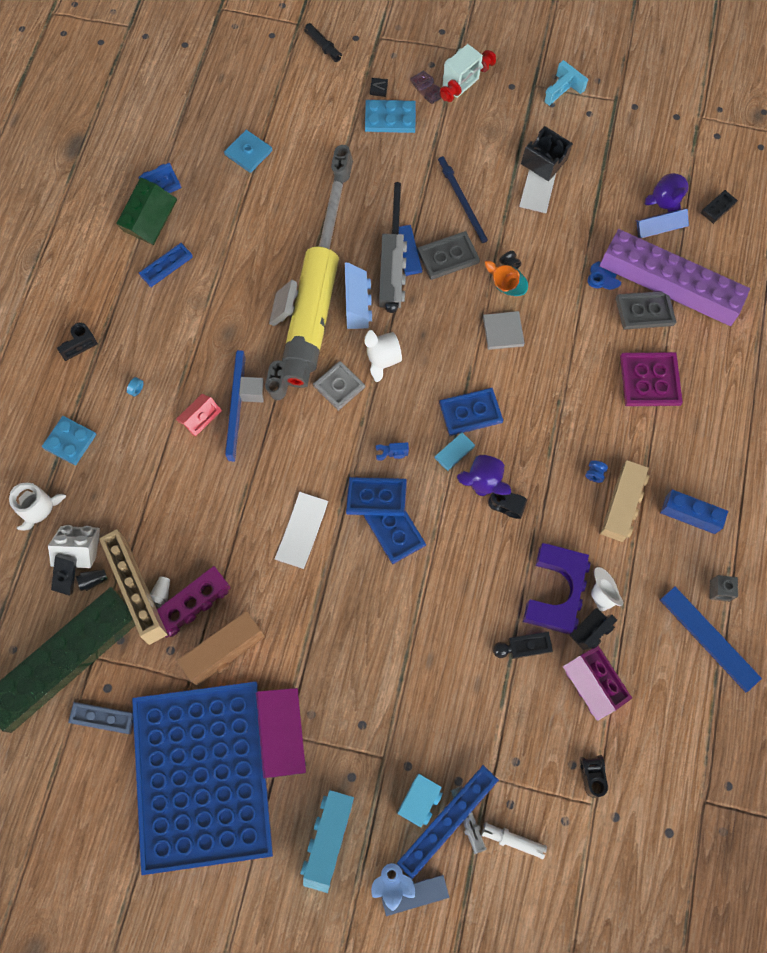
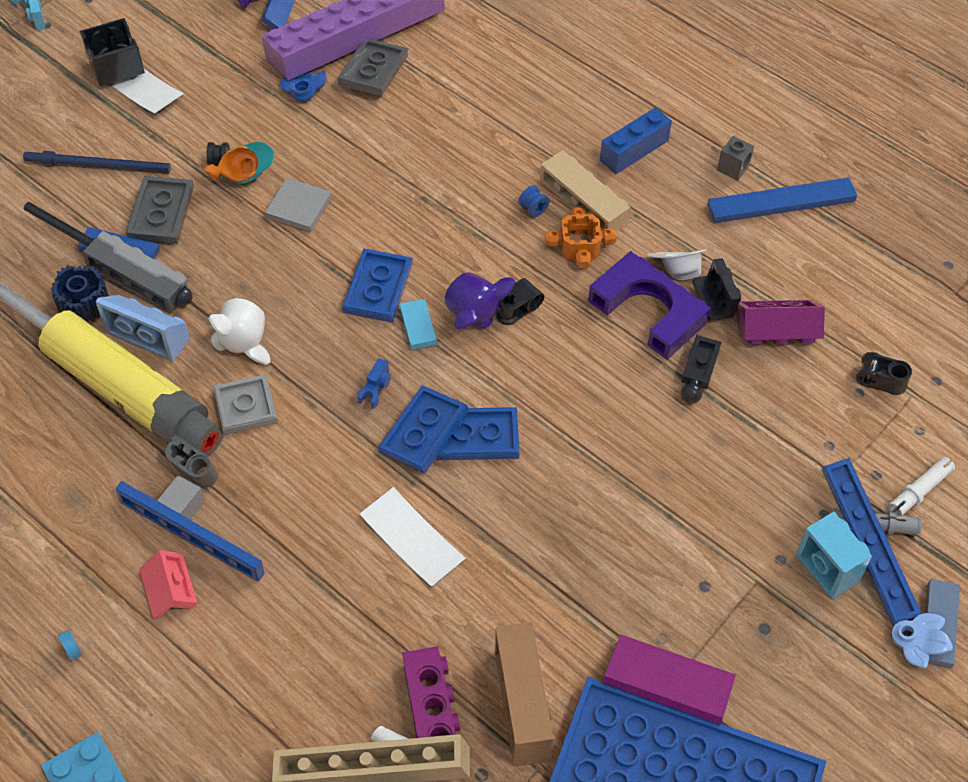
camera: 60 degrees left, 15 degrees down
light grey tile [269,280,298,326] -> none
medium azure wedge [300,790,354,893] -> none
magenta plate [620,352,683,406] -> none
none -> dark blue brick [51,265,109,322]
none -> orange piece [545,207,617,268]

